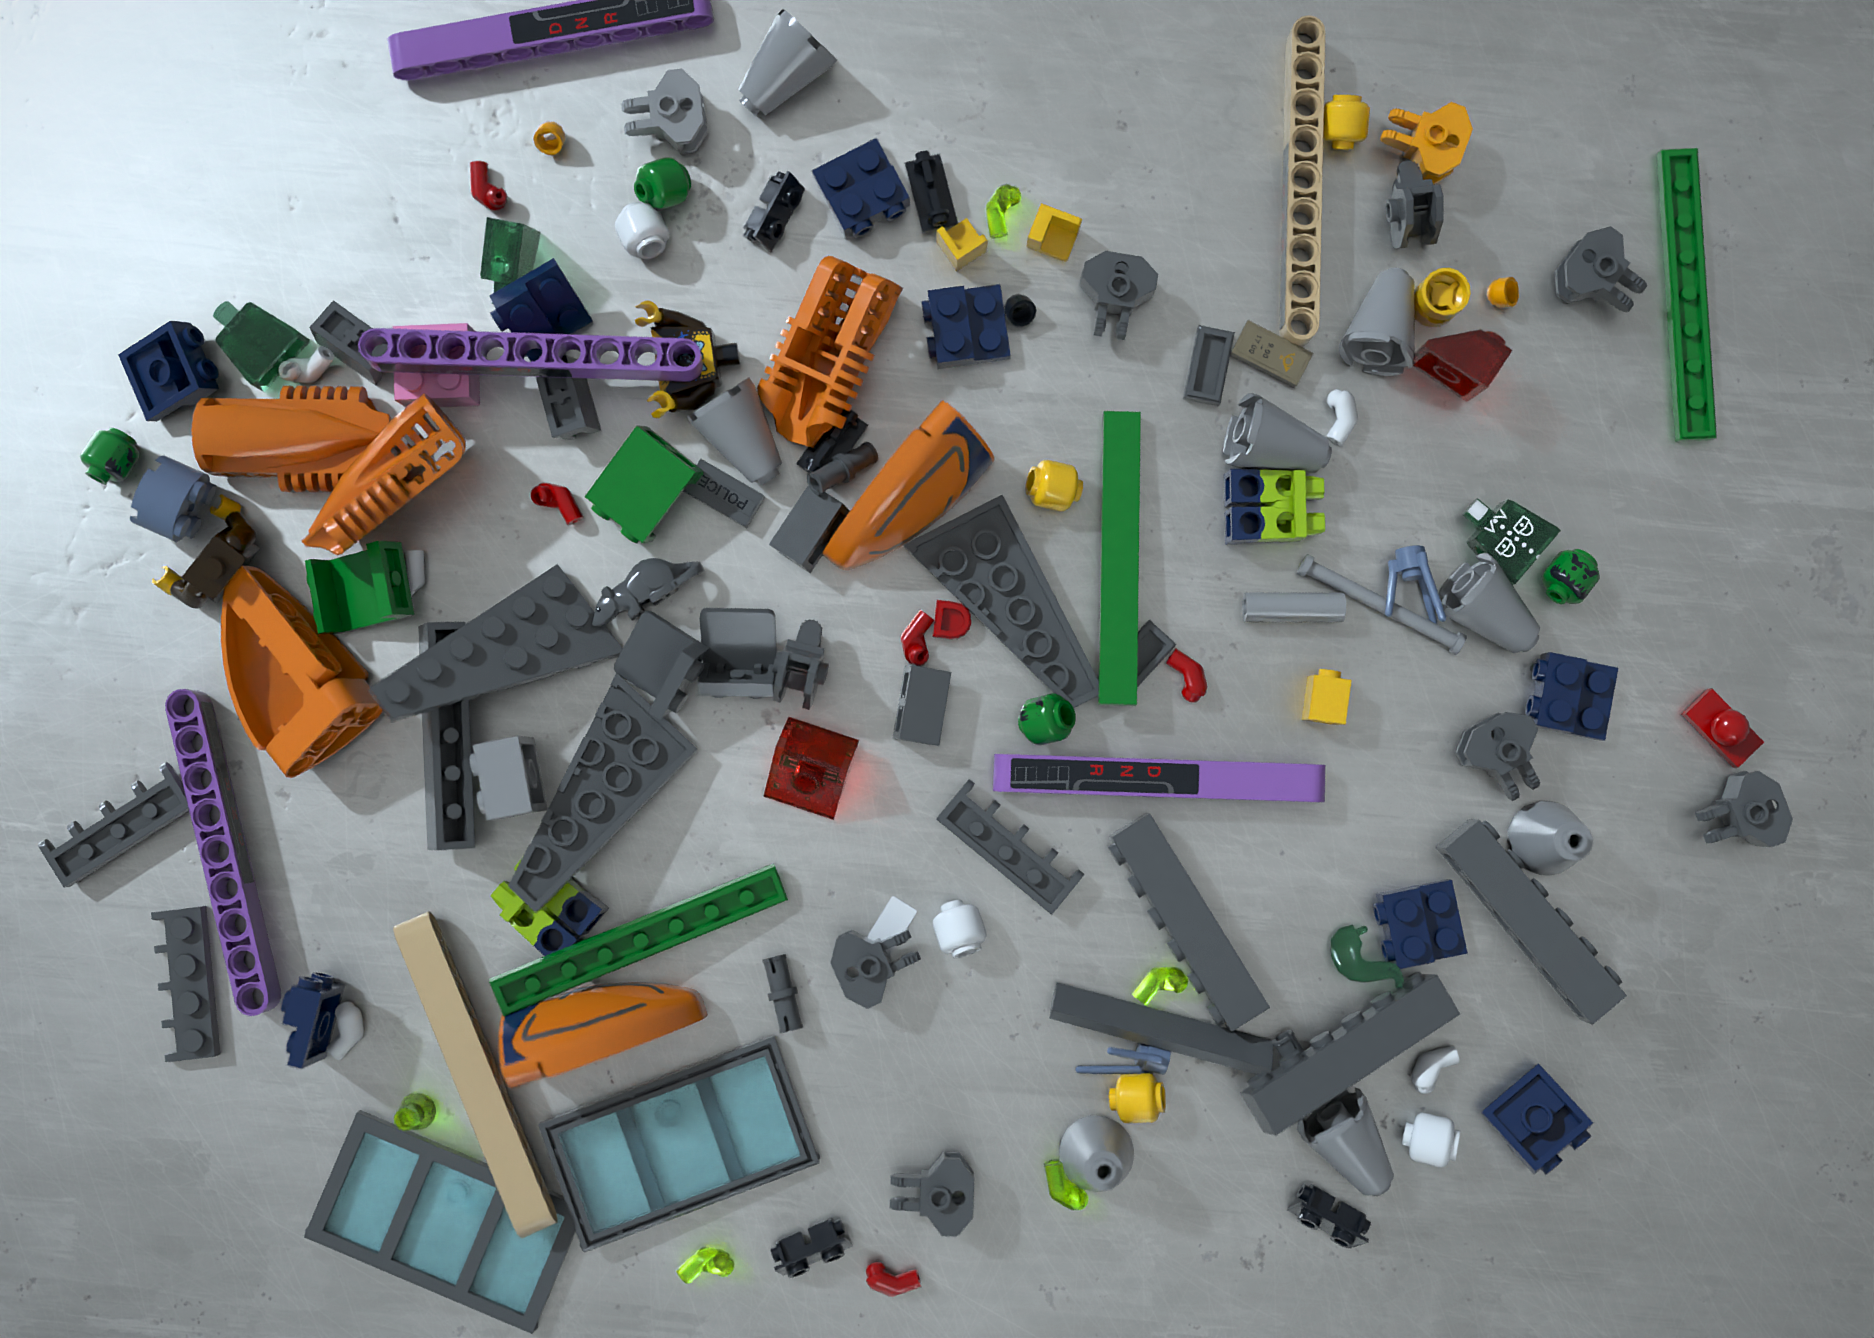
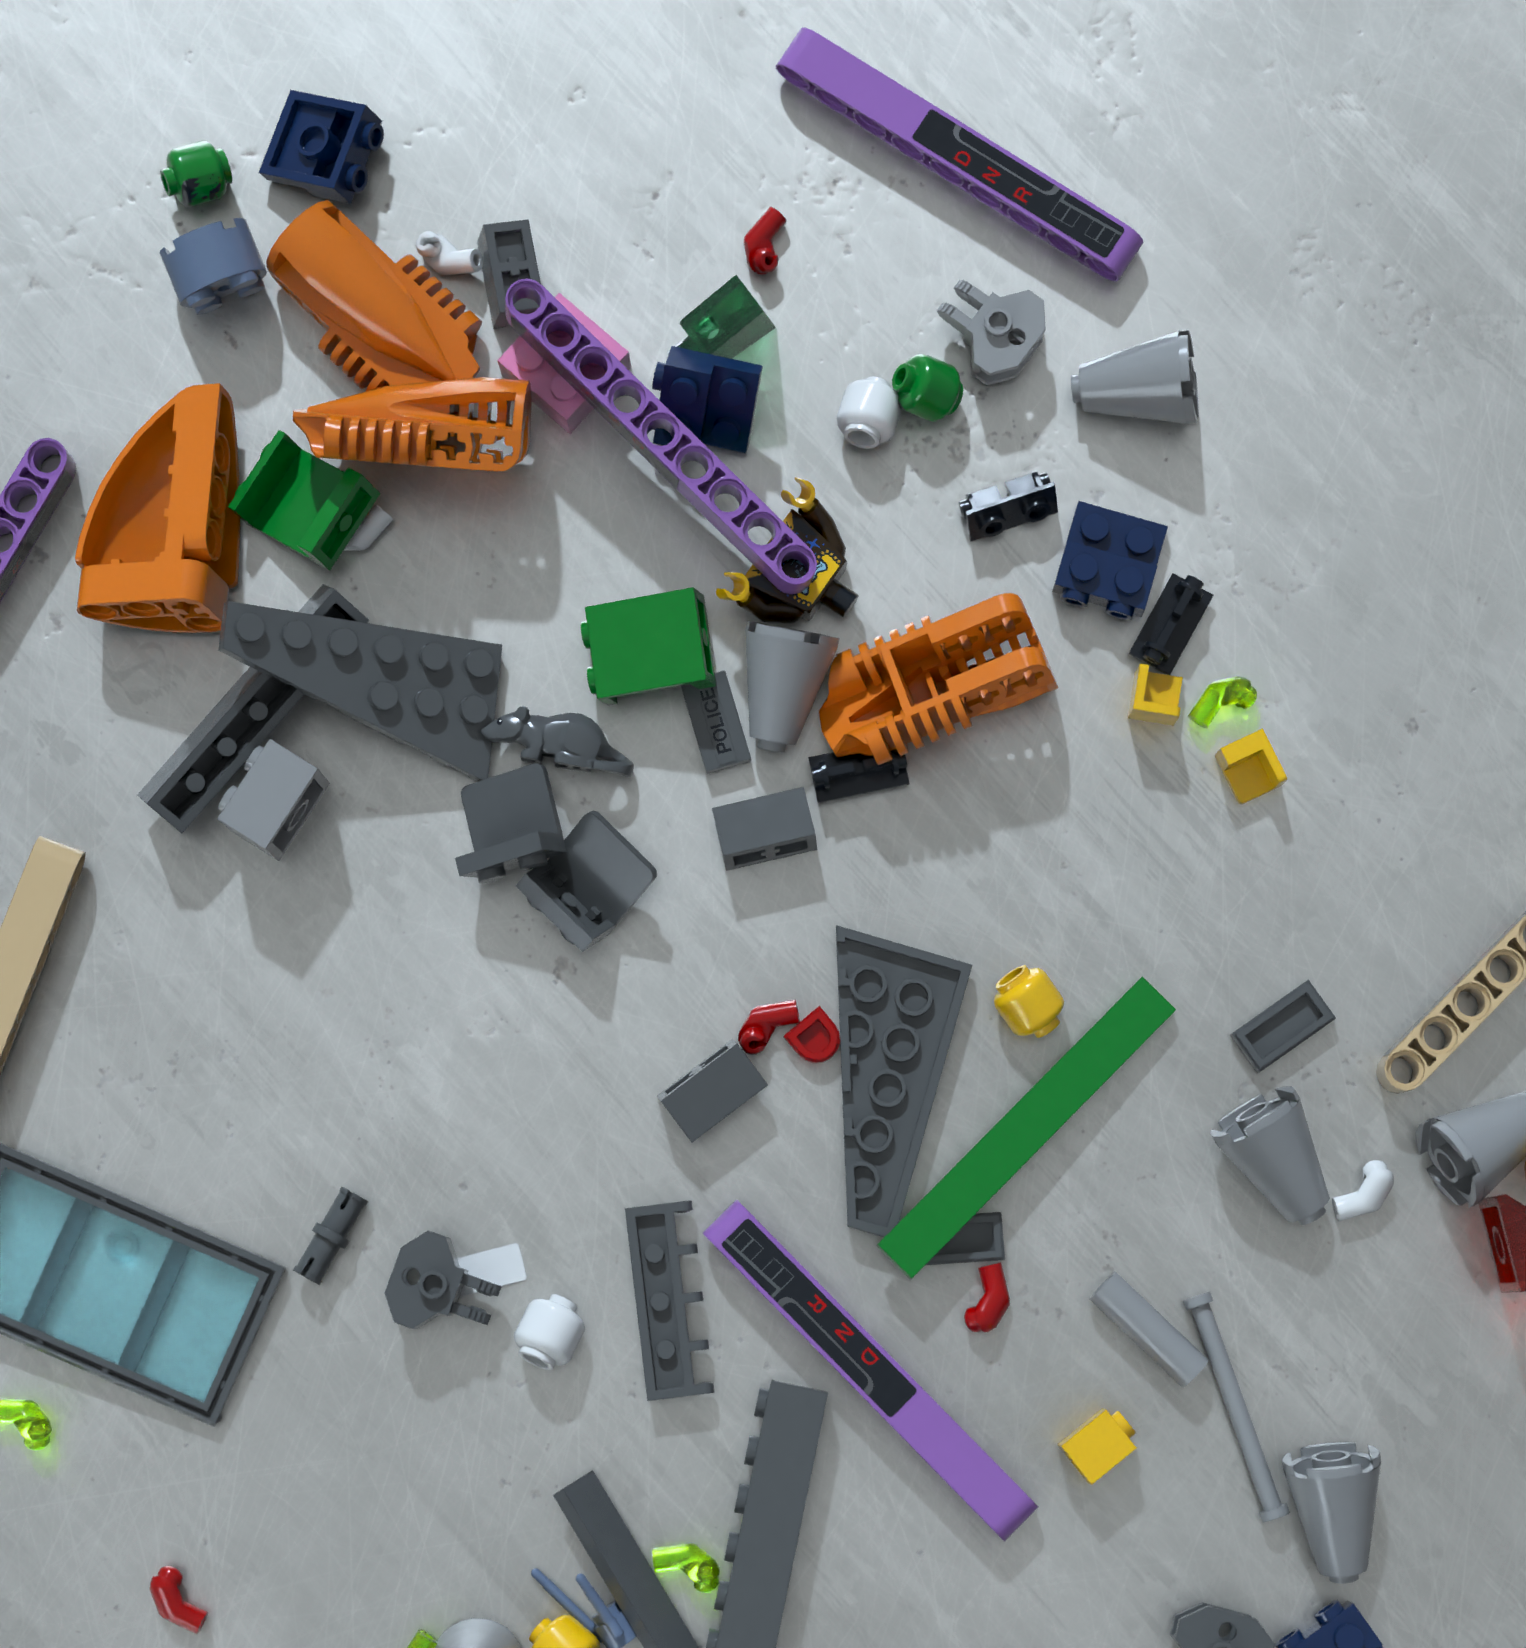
camera: 45 degrees right, 5 degrees down
dark brown torso [152,494,261,609] -> none
clear green torso [213,301,311,392] -> none
green tile [489,863,788,1017] -> none
hips [491,857,609,956] -> none
orange panel [499,982,708,1088] -> none
dark grey wing [508,673,697,914] -> none
red arm [530,483,584,525] -> none
light orange hinge [533,121,565,155] -> none
dark grey hinge [536,355,601,439] -> none
clear red slope [763,717,859,820] -> none
black hinge [770,1218,853,1278] -> none
dark grey hinge [772,619,829,710] -> none
dark grey pin [807,442,878,495] -> none
orange panel [822,400,995,570] -> none
dark grey hinge [890,1151,974,1237] -> none
dark blue plate [921,284,1011,369] -> none
black hinge [1004,294,1036,327] -> none
green head [1018,693,1076,745] -> none
dark grey hinge [1080,251,1158,340] -> none
hips [1224,469,1325,545] -> none
dark tan tile [1230,320,1314,388] -> none
sand blue plant [1385,545,1446,624] -> none
clear green torso [1462,498,1561,585] -> none
green head [1542,549,1600,604] -> none

